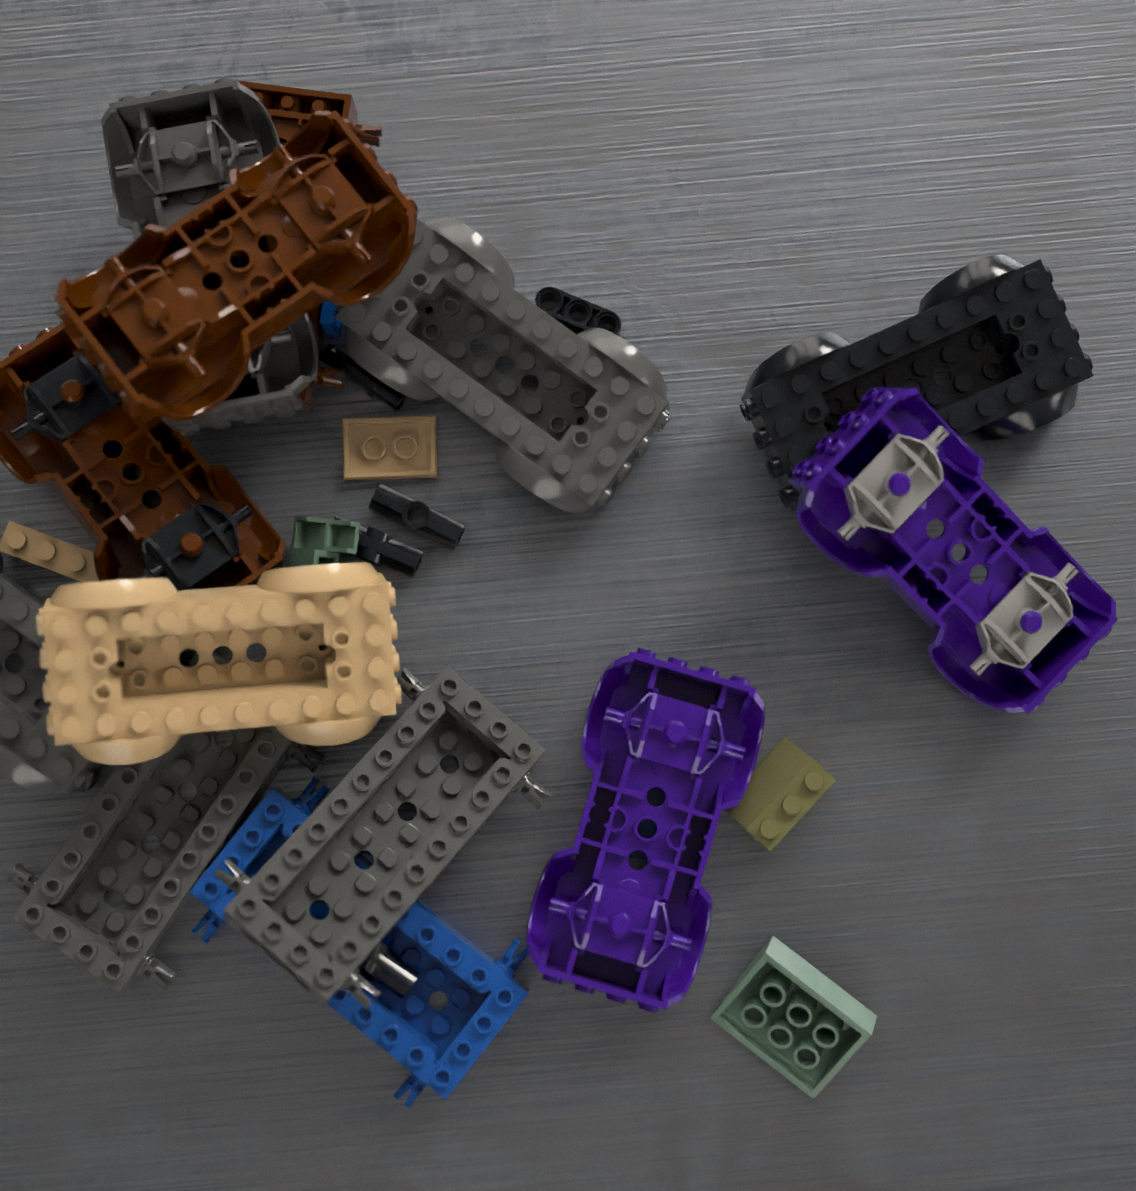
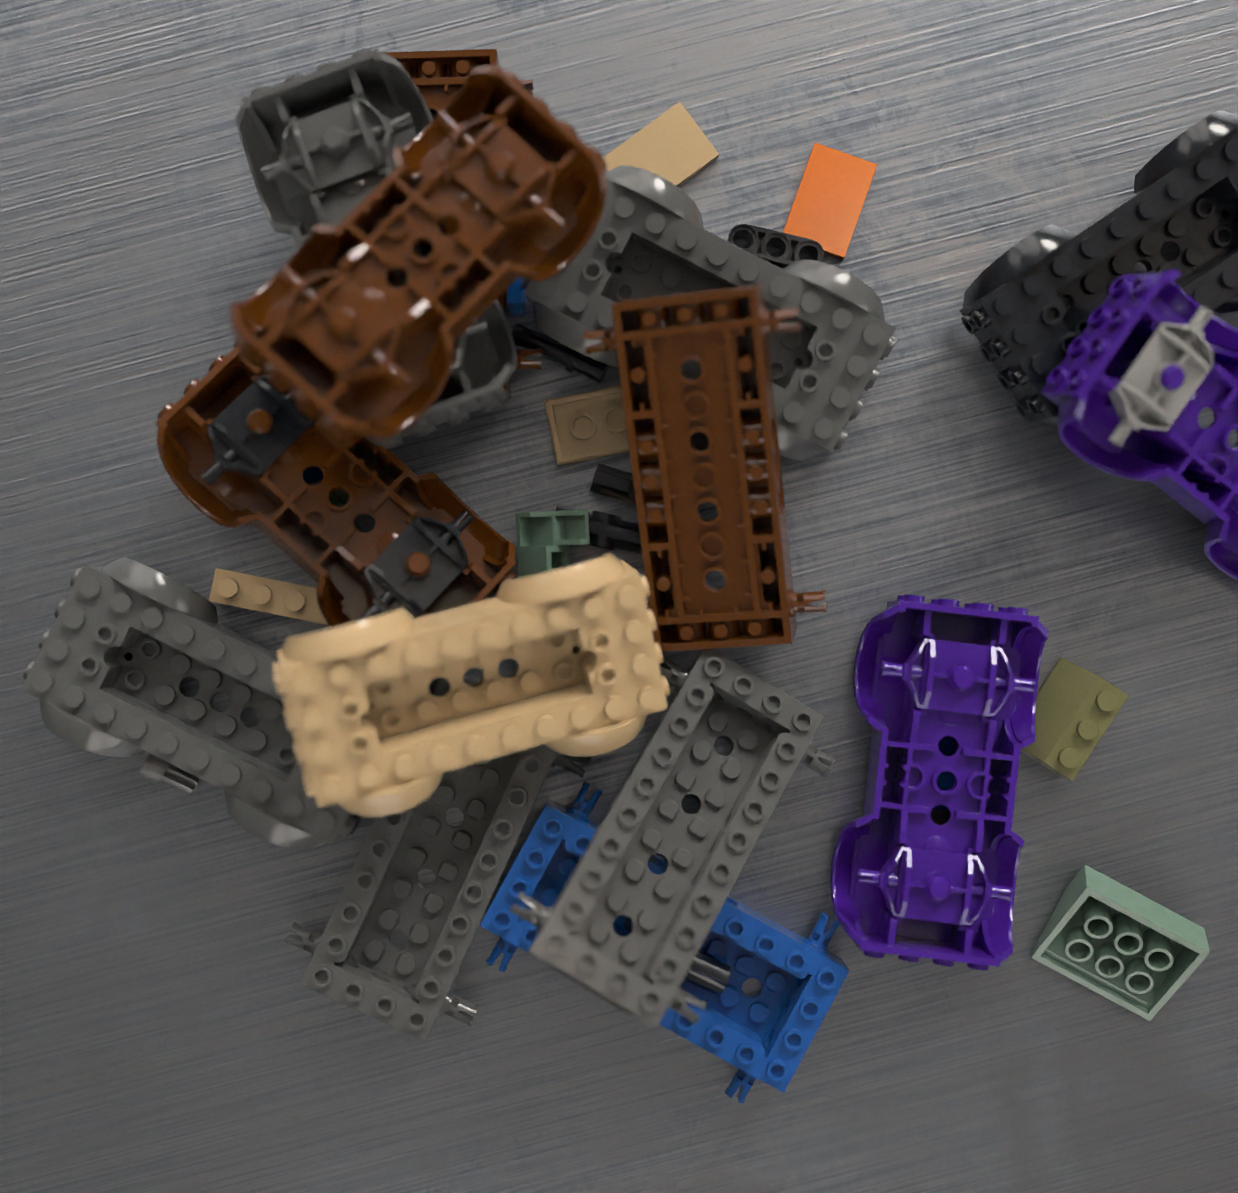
camera: 15 degrees left, 5 degrees up
none -> reddish brown piece [584,284,827,651]
none -> tan tile [604,101,719,187]
none -> orange tile [783,142,878,261]

